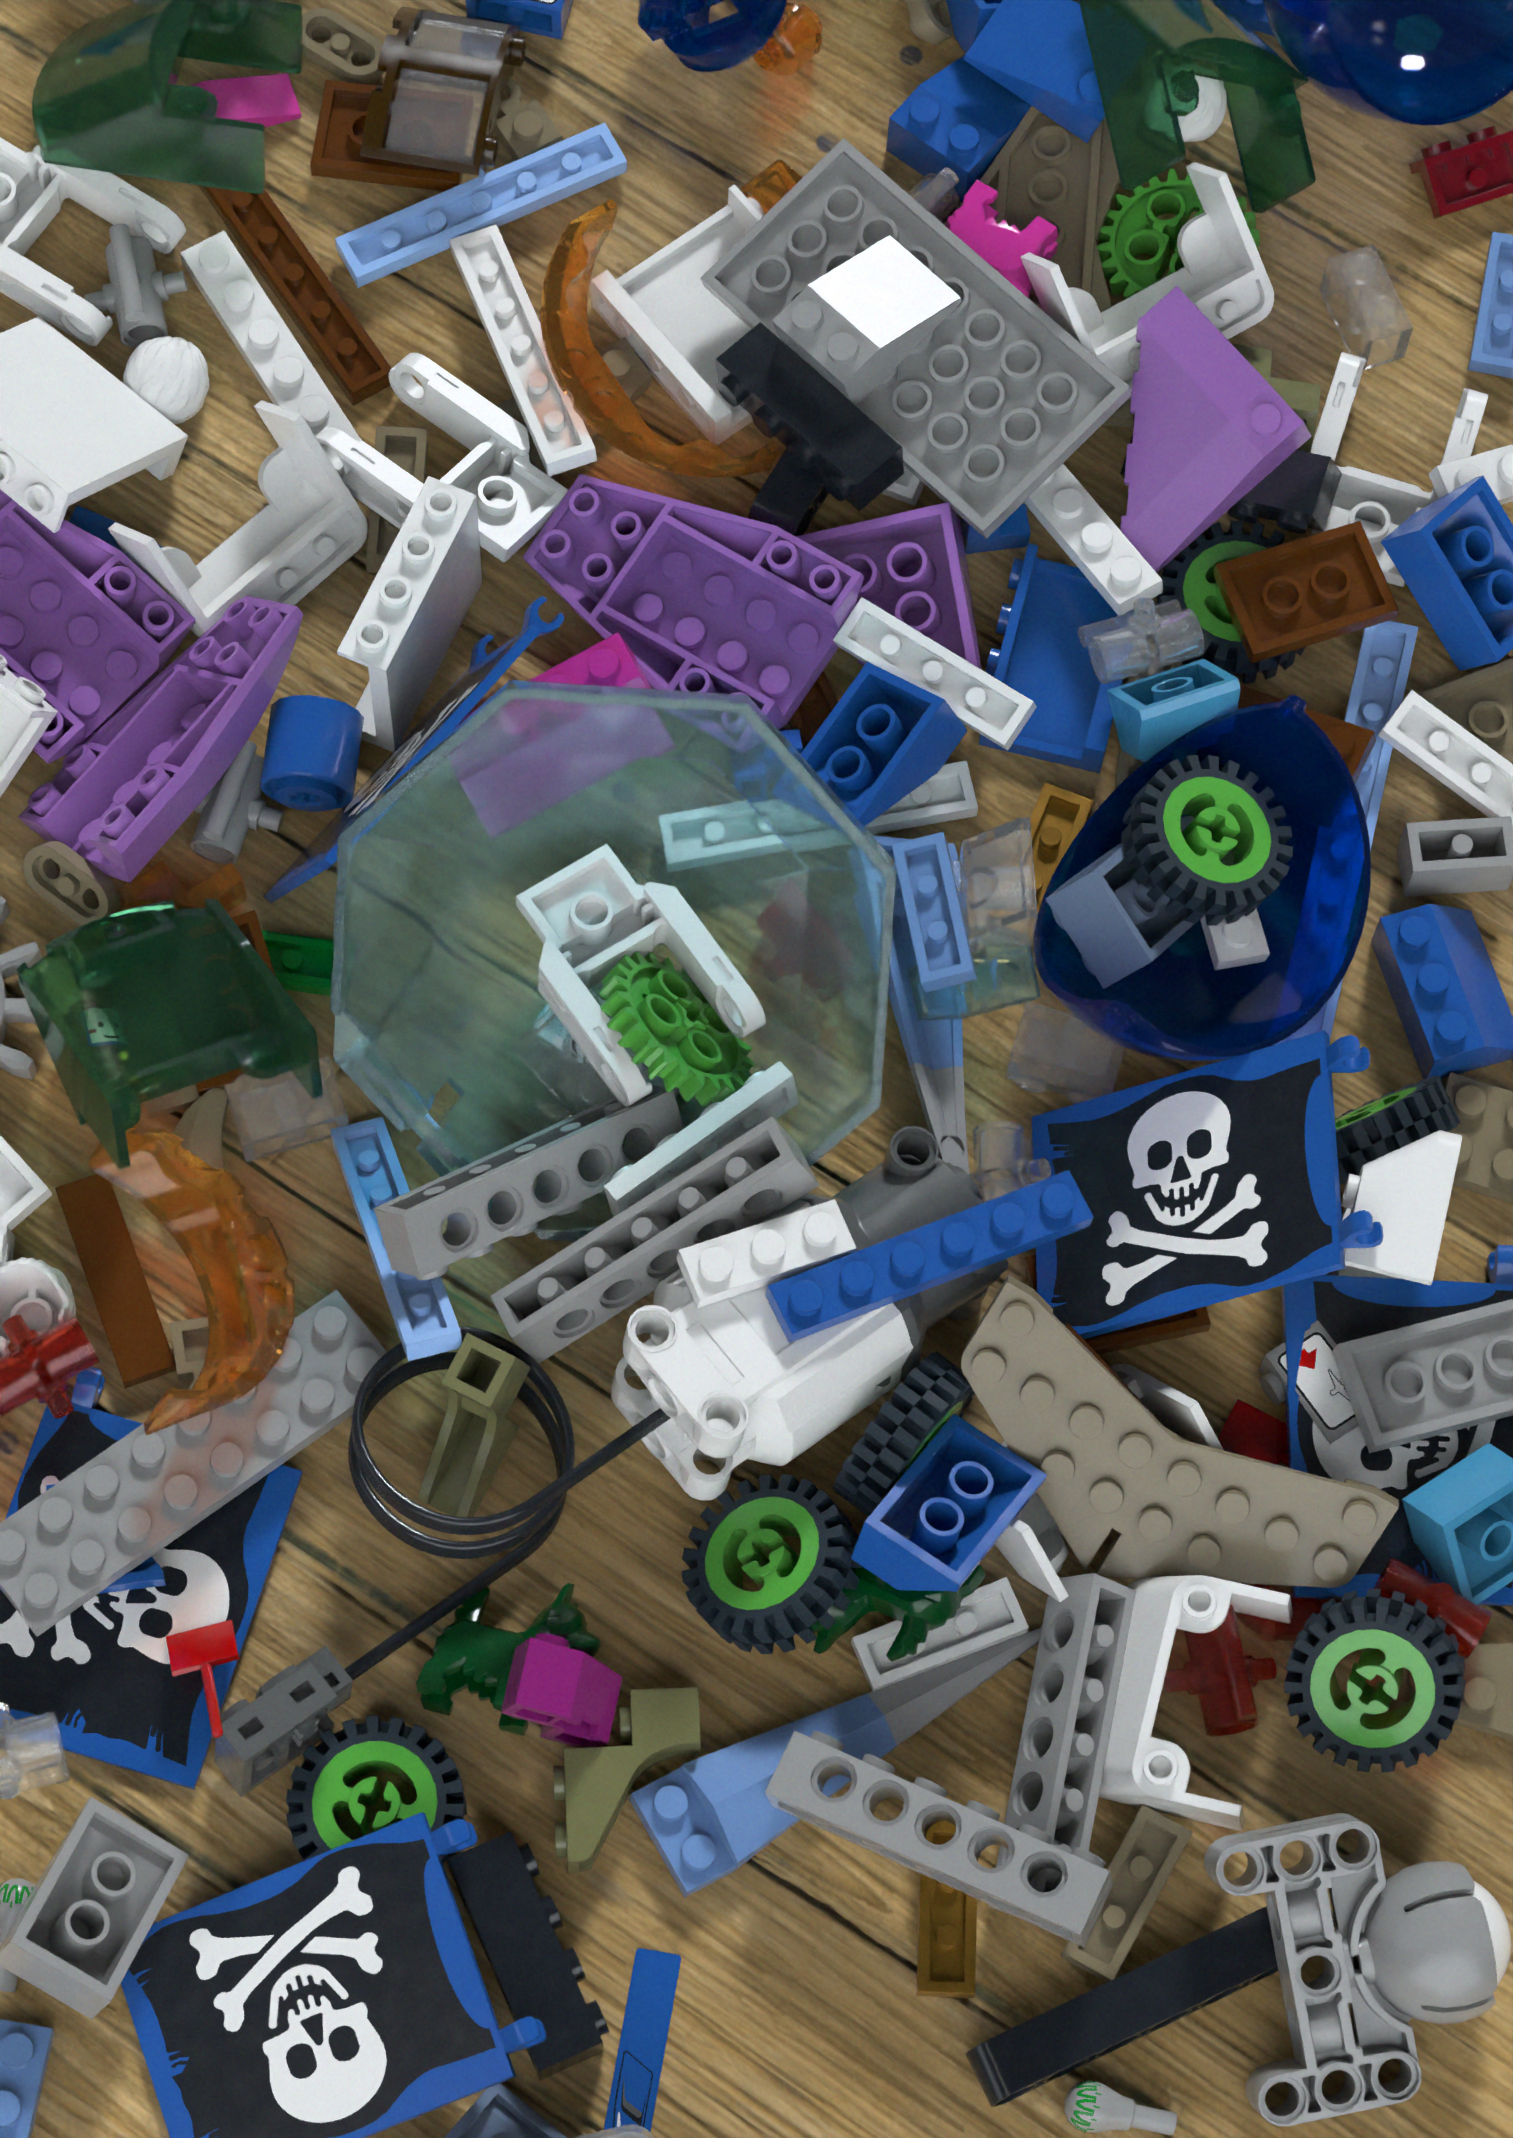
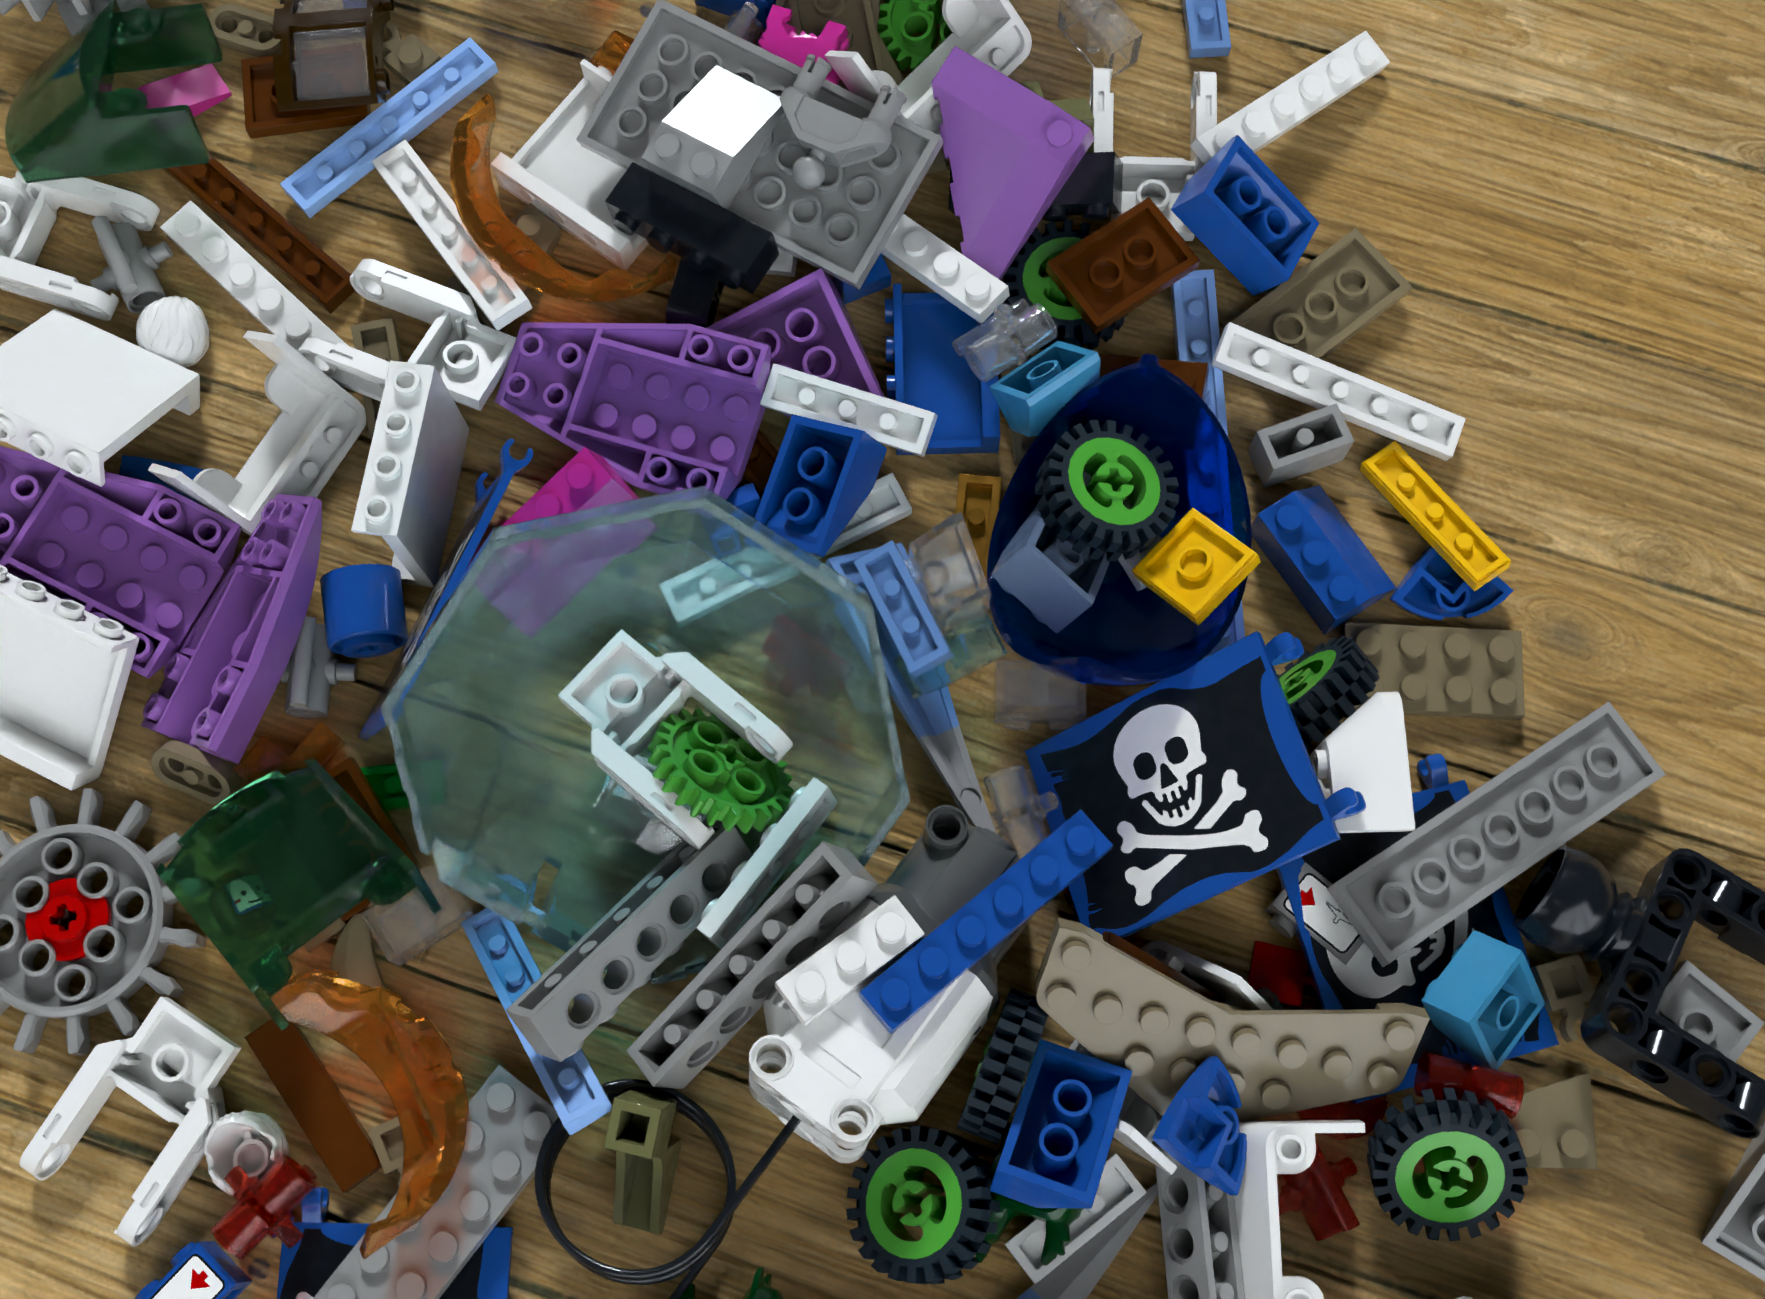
camera: 10 degrees left, 5 degrees up
none -> light grey connector [779,54,907,189]
none -> yellow plate [1131,508,1261,626]
none -> blue brick [1152,1056,1247,1196]

